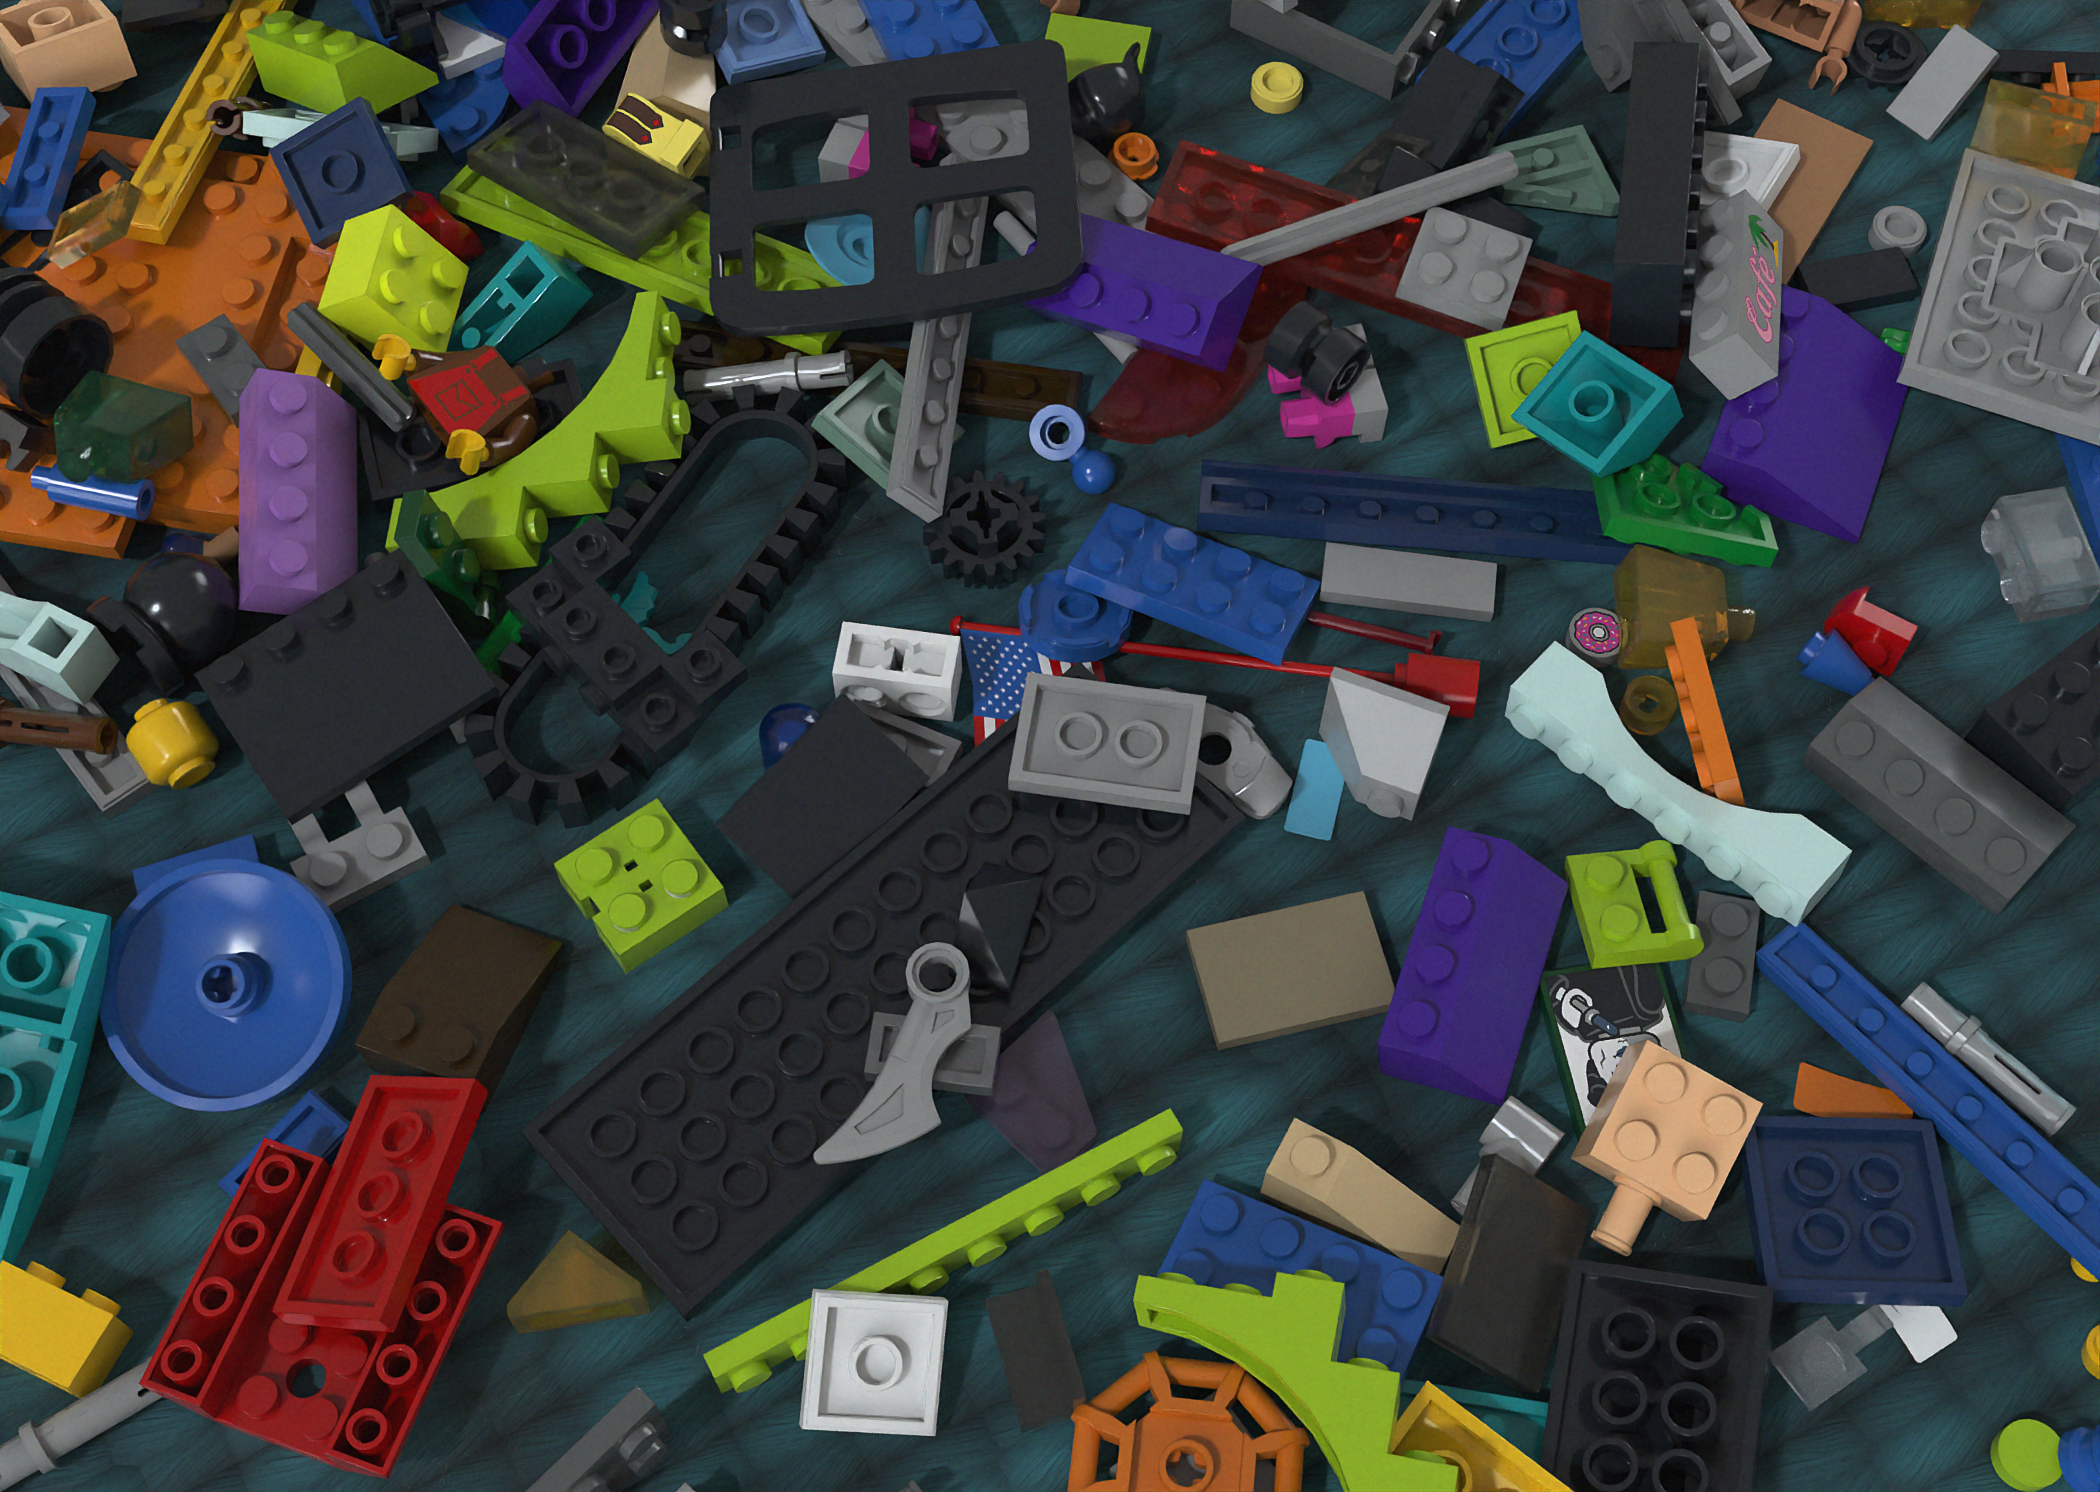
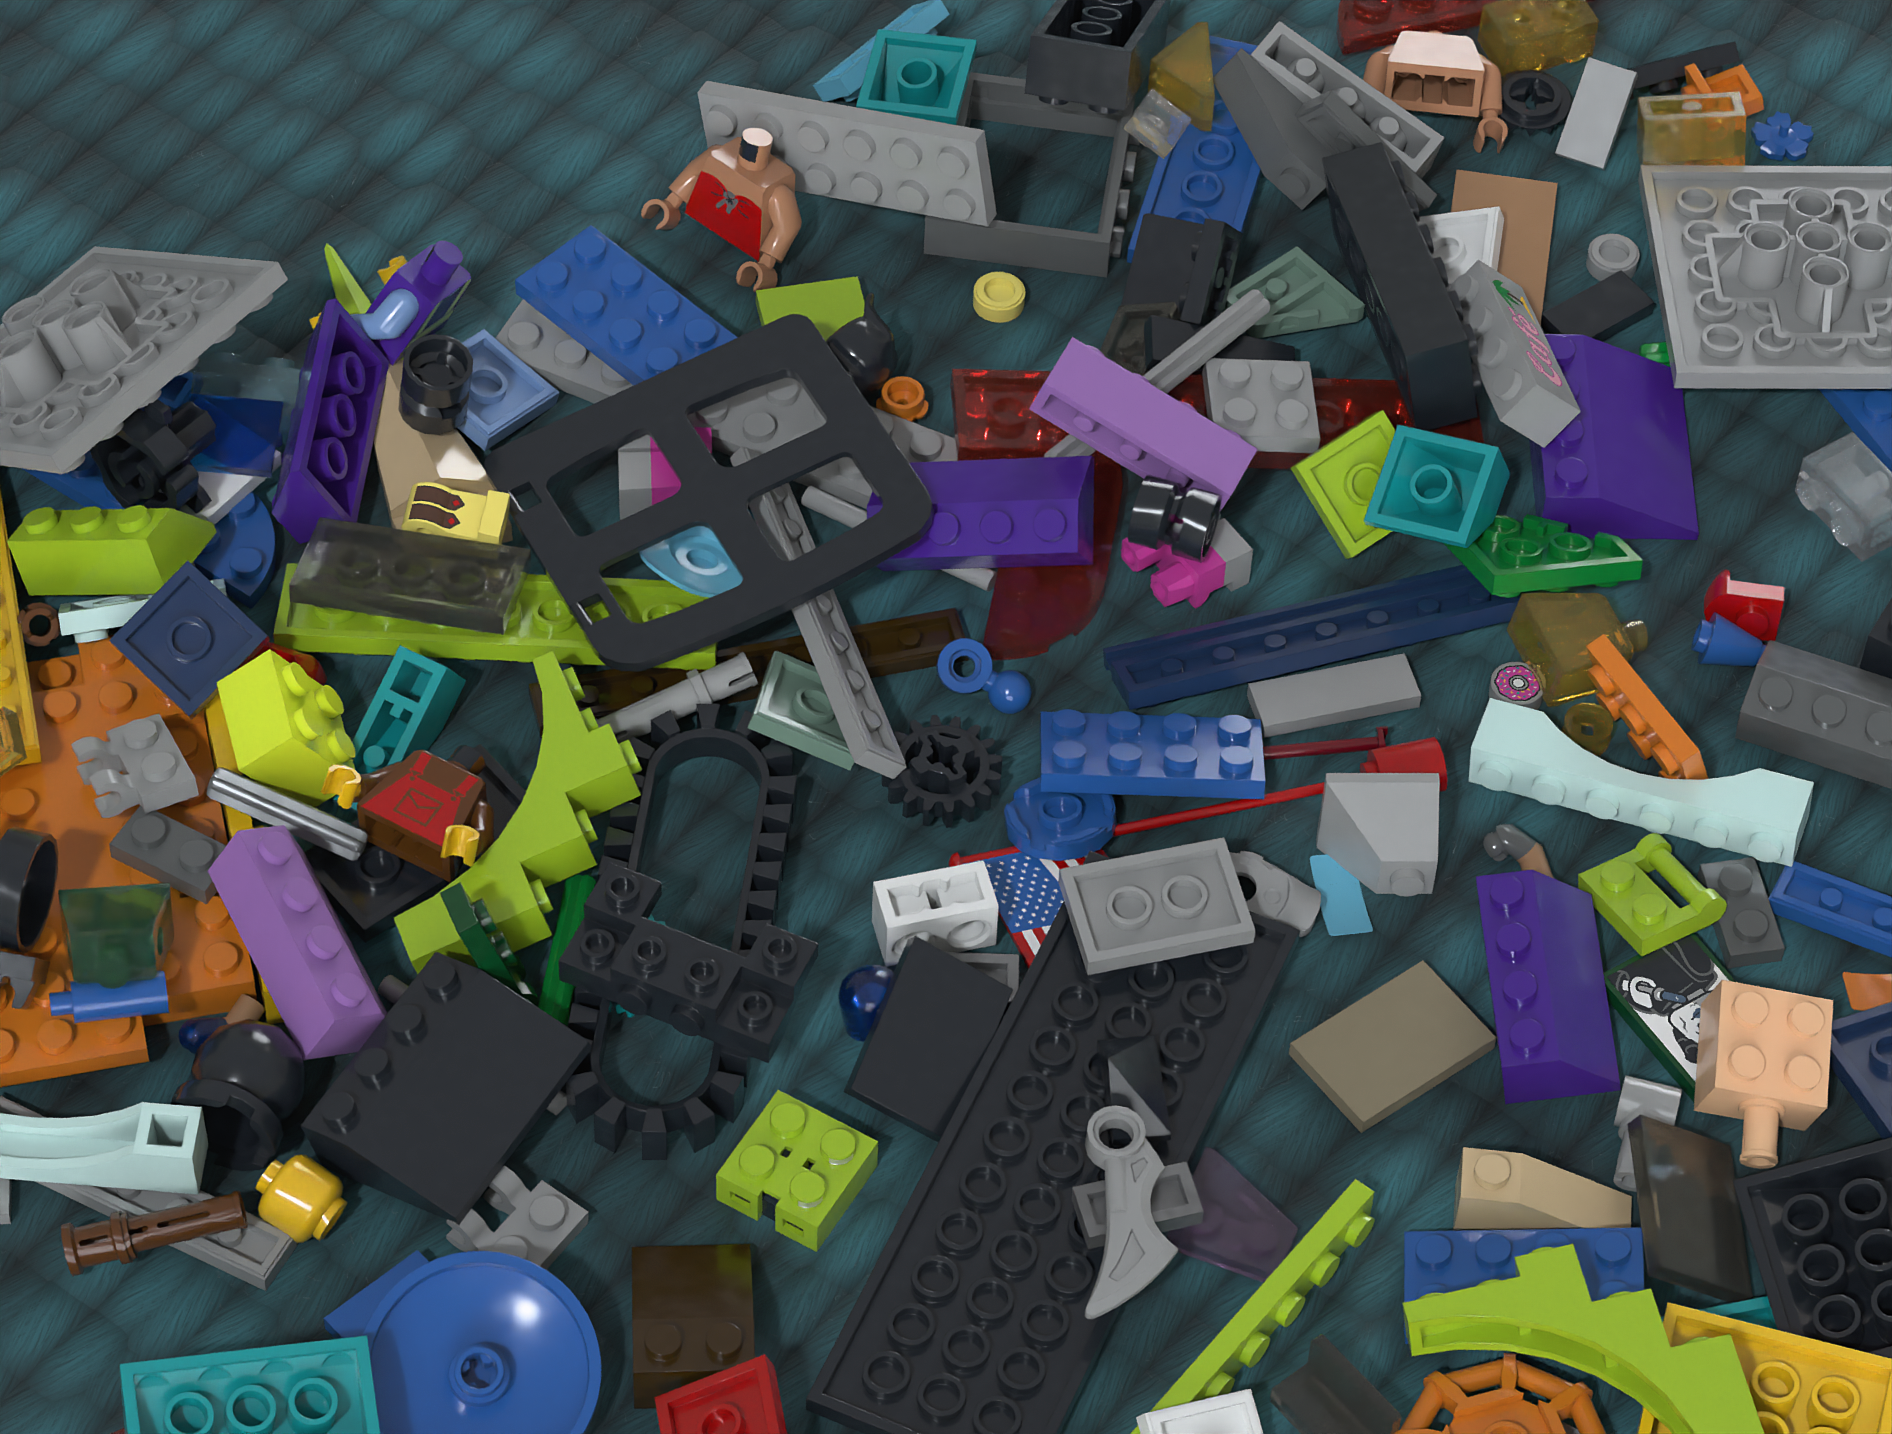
camera: 25 degrees left, 10 degrees down
none -> light grey plate [71,713,199,818]
none -> medium lavender brick [1029,337,1258,511]
none -> dark grey arm [1483,824,1554,878]

